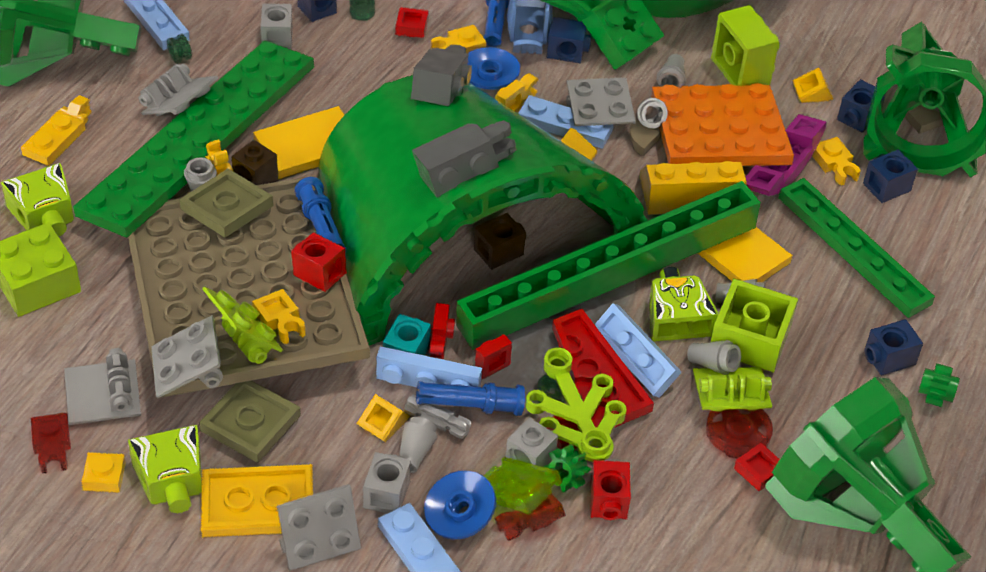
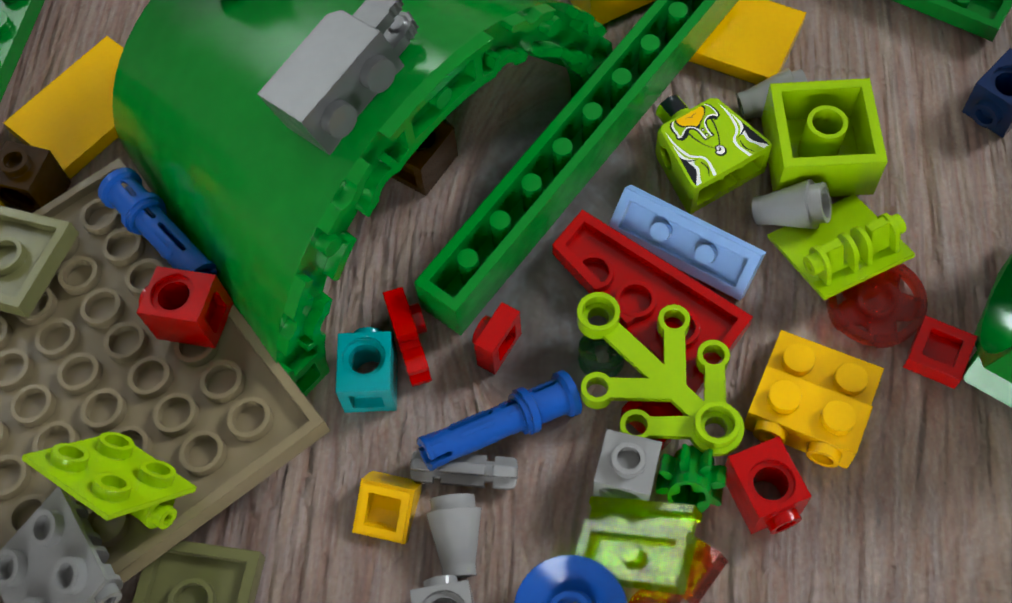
camera: 15 degrees left, 15 degrees up
yellow plate [252,289,306,344] -> none
light blue plate [376,346,482,387] -> none
none -> yellow plate [744,330,884,469]

